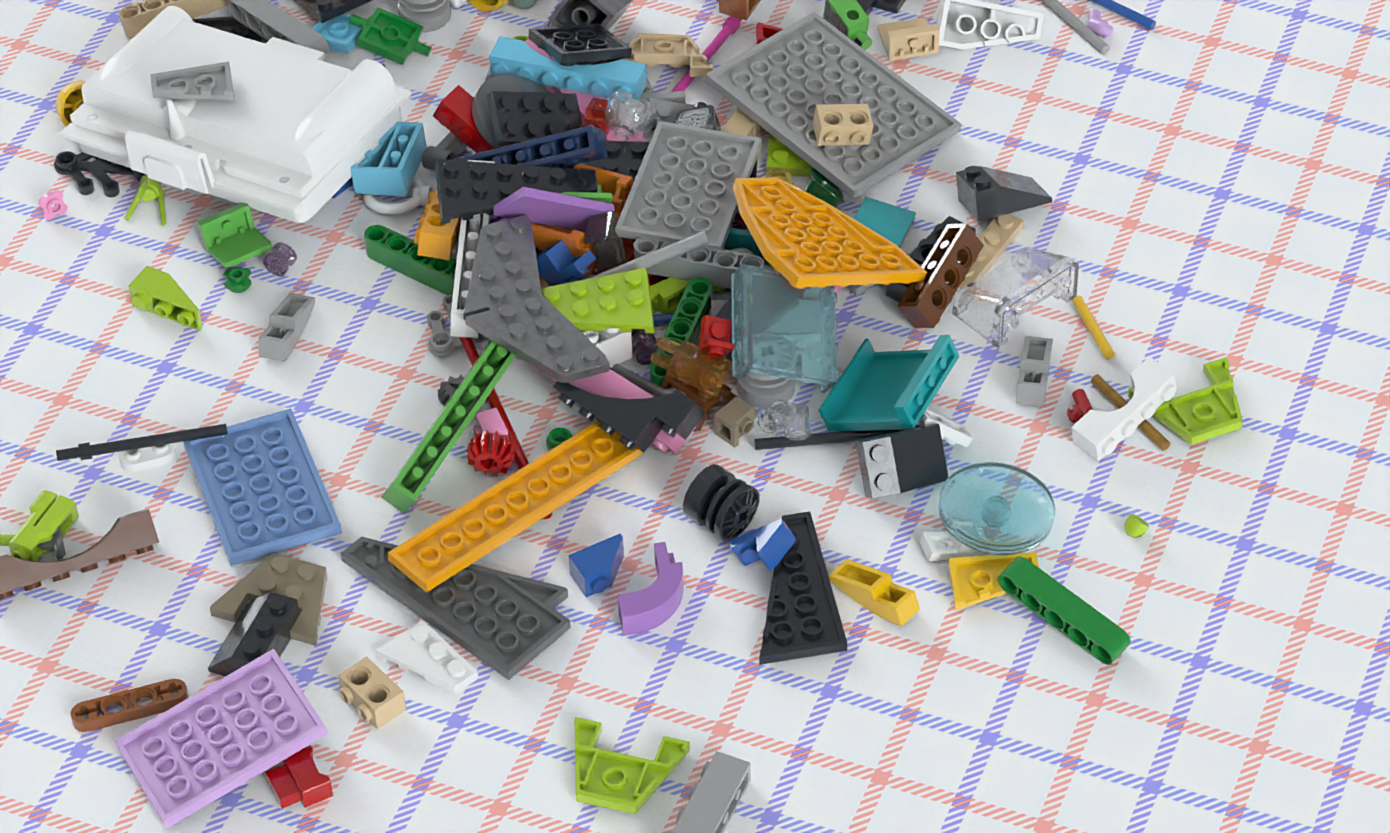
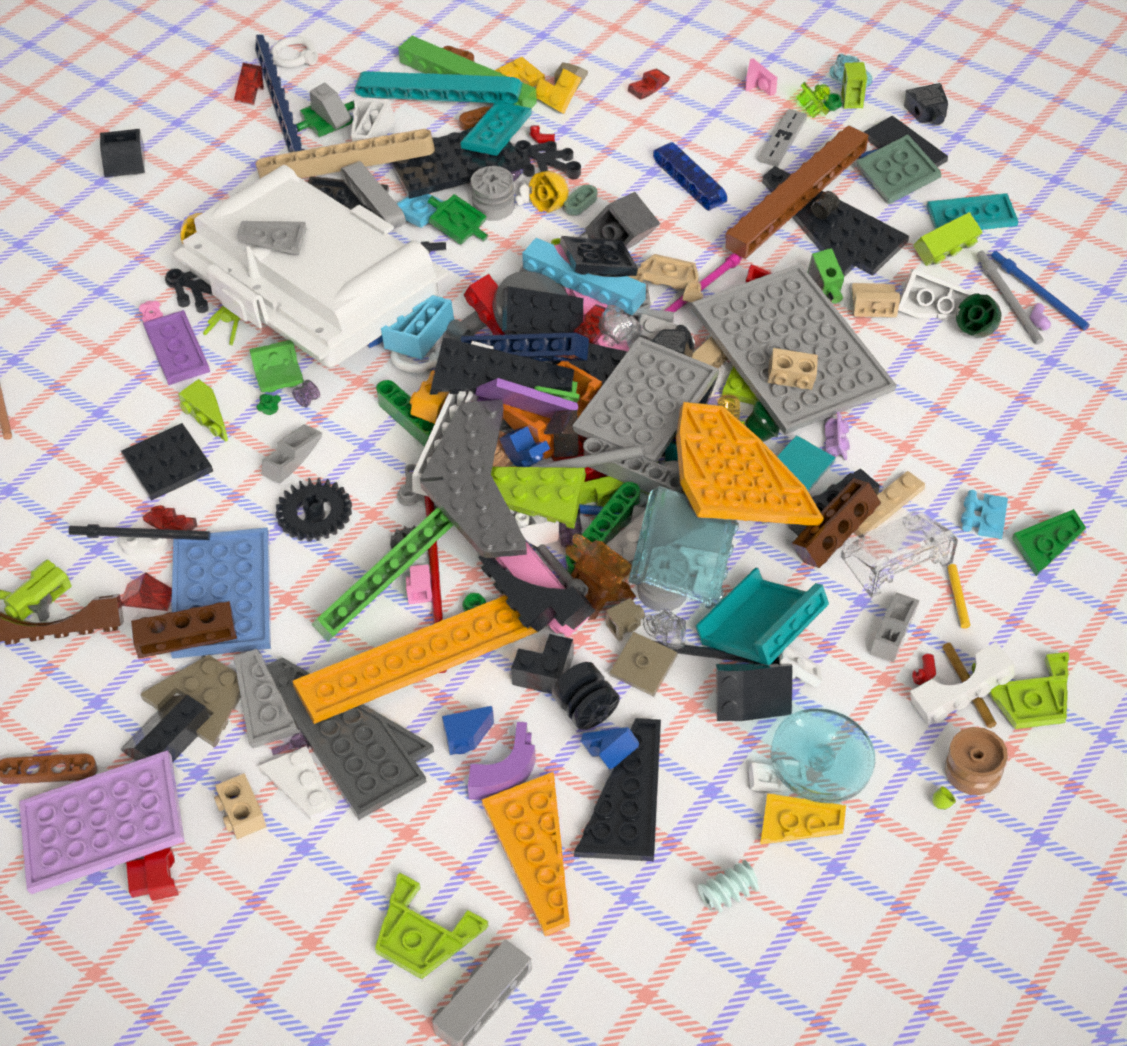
camera: 15 degrees right, 5 degrees up
red gear [466,429,515,477] -> none
red bracket [698,315,734,357] -> none
yellow slope [828,559,920,626] -> none
black slope [956,166,1052,221] -> none
green beam [997,556,1131,665] -> none
none -> black plate [121,423,213,501]
none -> clear red slope [121,572,172,611]
none -> reddish brown brick [131,601,237,658]
none -> clear red slope [142,505,198,530]
none -> medium lavender tile [143,310,210,386]
none -> light grey wing [234,649,301,748]
none -> clear purple hand [271,734,309,755]
none -> black gear [275,477,352,542]
none -> light orange wing [482,771,570,936]
none -> black brick [511,634,574,694]
none -> dark tan plate [610,632,678,697]
none -> light aqua piece [697,859,759,913]
none -> lavender hinge [825,412,850,460]
none -> medium nougat wheel [945,727,1008,795]
none -> dark green cylinder [956,293,1002,338]
none -> medium azure plate [961,490,1008,539]
none -> green wing [1012,509,1086,576]

